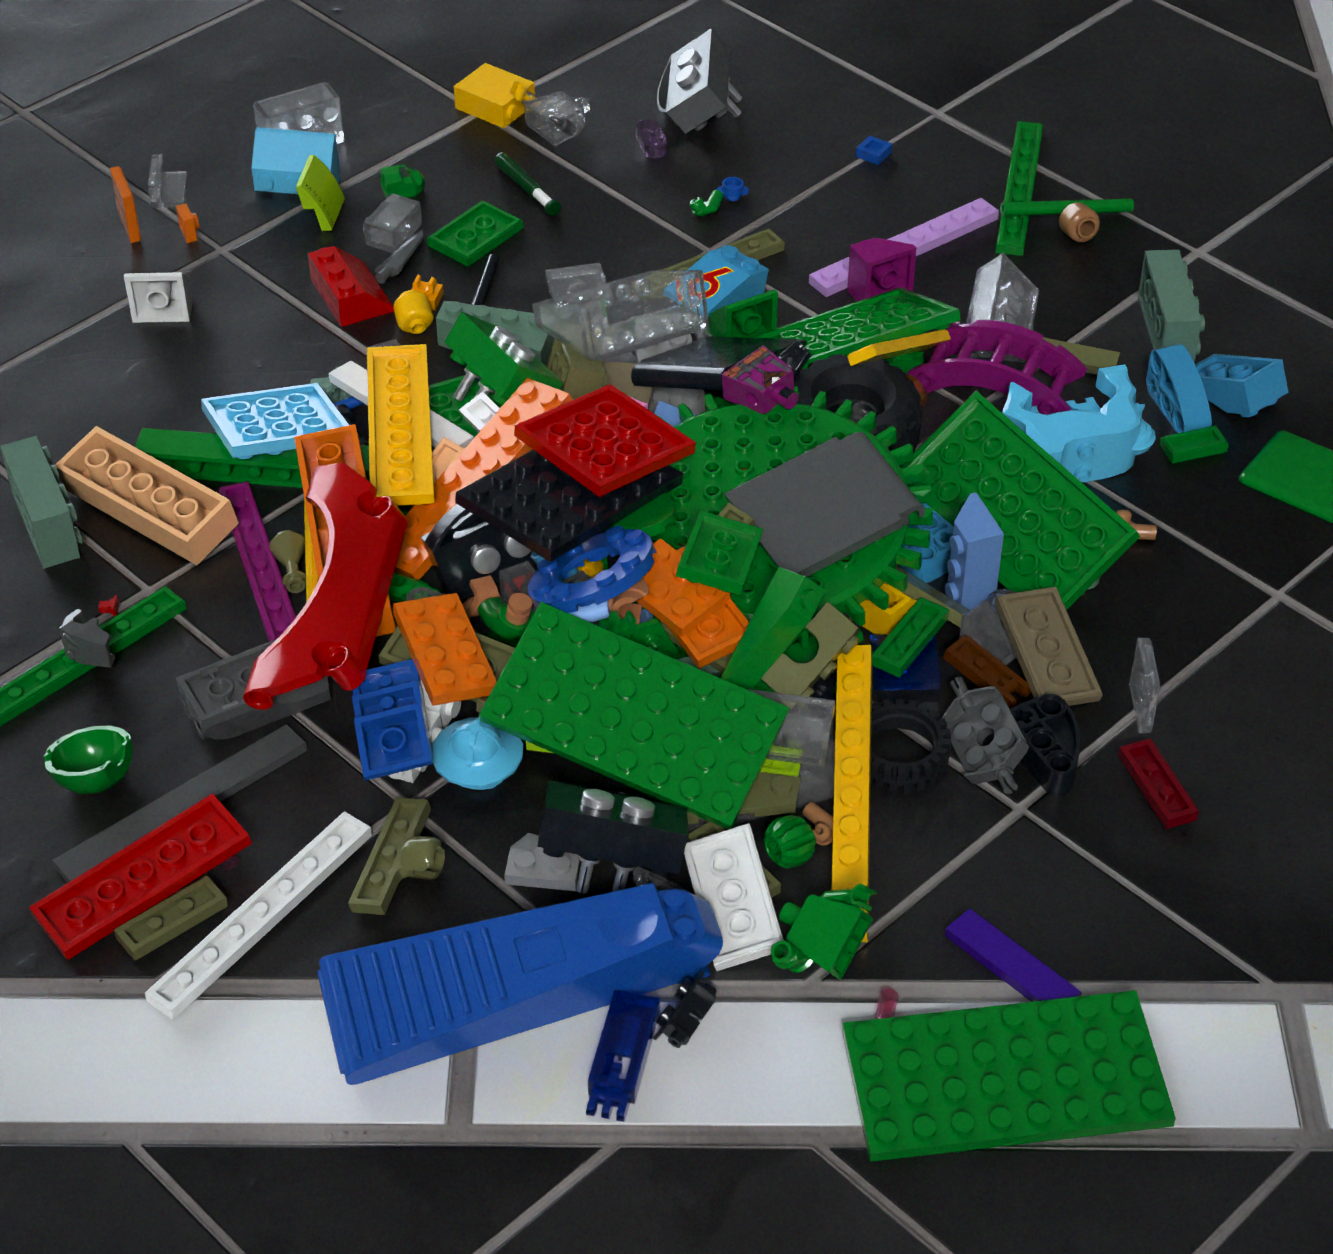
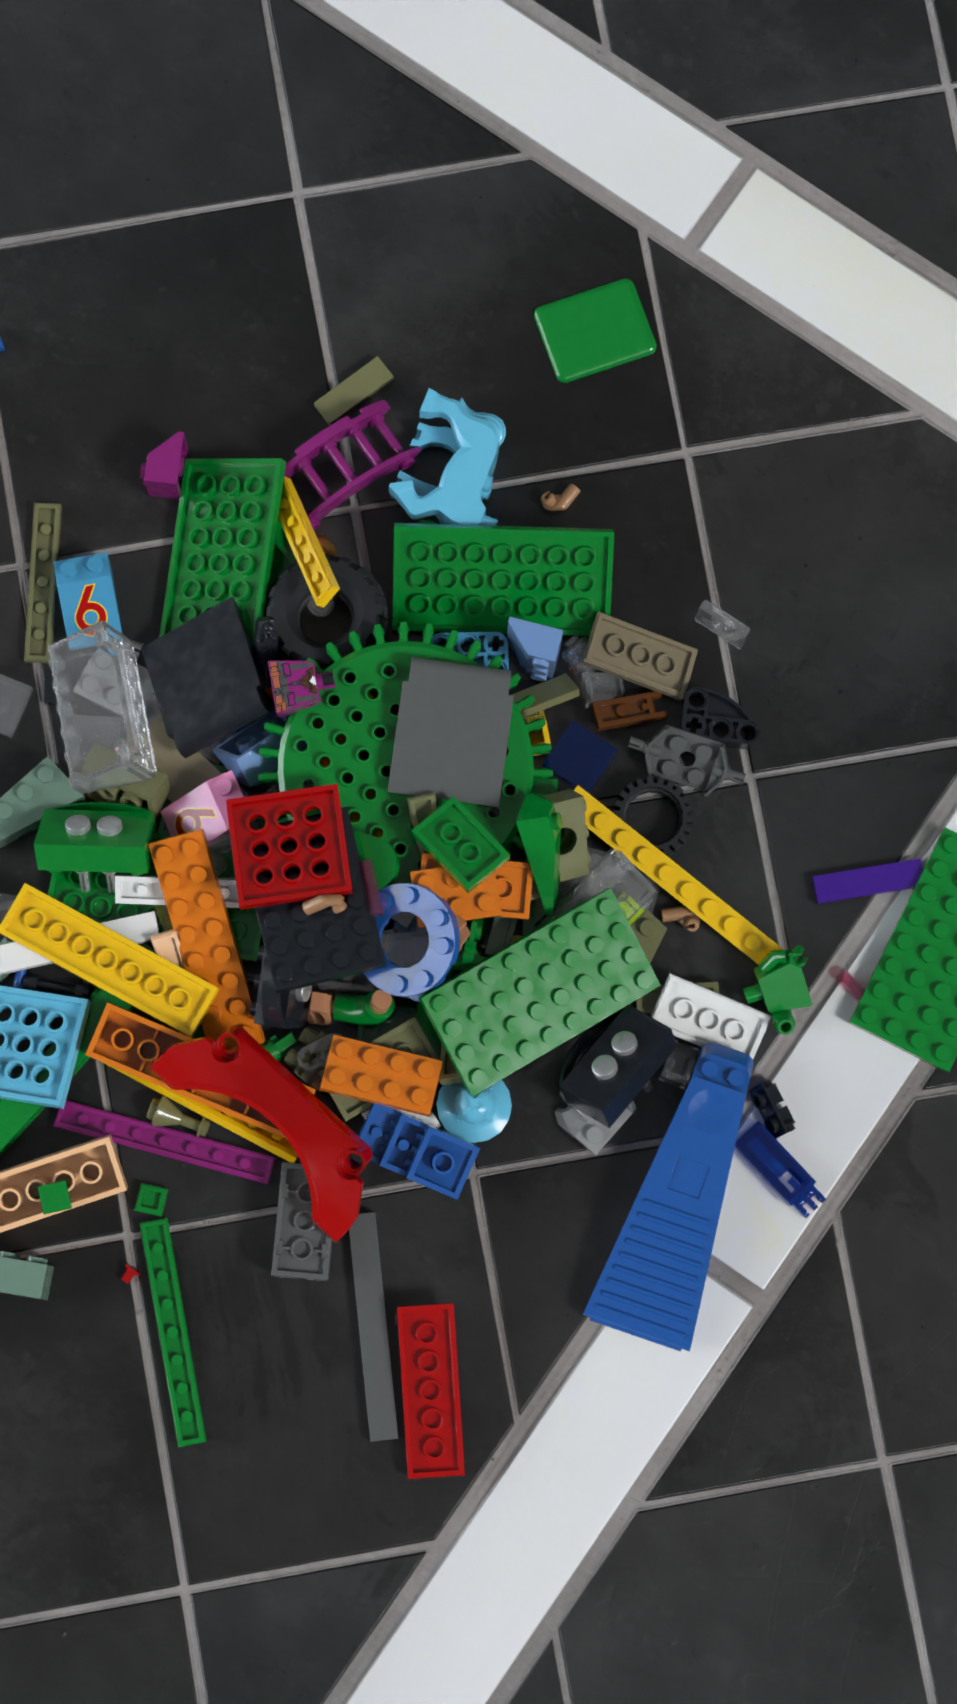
camera: 60 degrees left, 35 degrees up
green cylinder [43,725,133,795] -> none
dark grey hand [59,609,115,668] -> none
olive plate [114,876,228,961] -> none
white plate [145,811,372,1020] -> none
olive plate [348,798,445,915] -> none
green slope [710,289,778,338] -> none
green piece [763,815,816,868] -> none
lavender plate [809,198,999,297] -> none
green plate [872,597,949,678] -> none
clear slope [966,253,1039,362] -> none
green tile [995,121,1043,256] -> none
green piece [1000,198,1134,216] -> none
medium nougat head [1059,203,1100,242] -> none
dark red plate [1118,738,1199,829] -> none
sand green brick [1138,250,1205,362] -> none
dark azure beam [1146,344,1212,433] -> none
green tile [1159,425,1229,464] -> none
dark azure slope [1195,354,1289,417] -> none
none -> green tile [38,1180,72,1215]
none -> green tile [134,1183,169,1217]
none -> medium nougat arm [302,893,347,915]
none -> clear pink piece [359,860,384,917]

